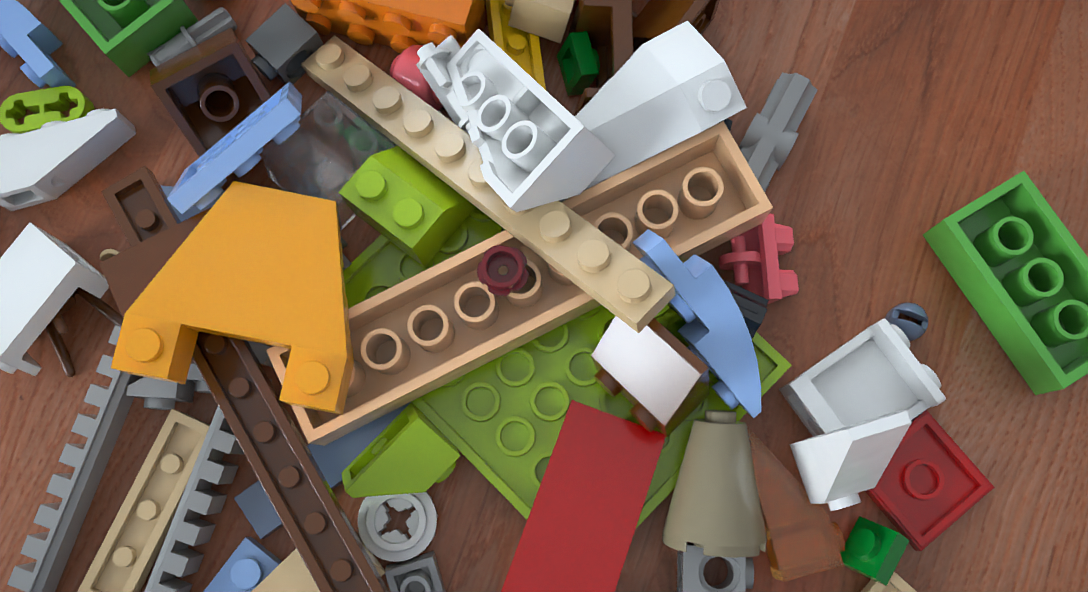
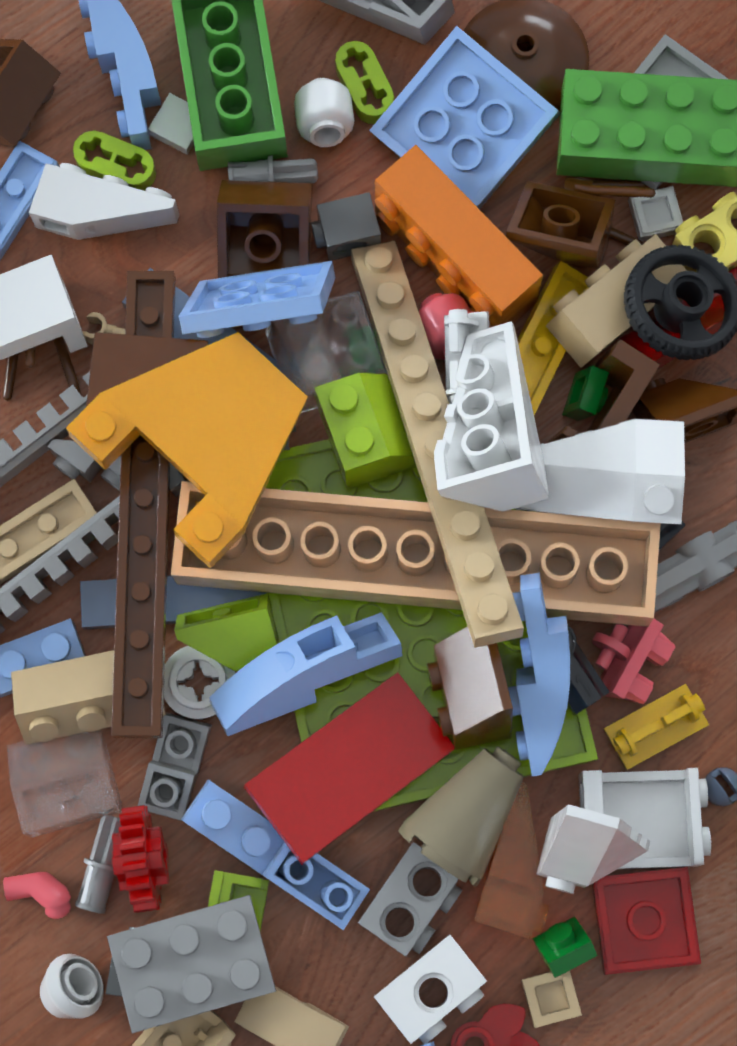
camera: 30 degrees right, 0 degrees up
dark red plate [477,245,529,296] -> none
none -> white tile [148,93,194,154]
none -> light blue slope [209,612,402,736]
none -> yellow hinge [604,684,709,770]

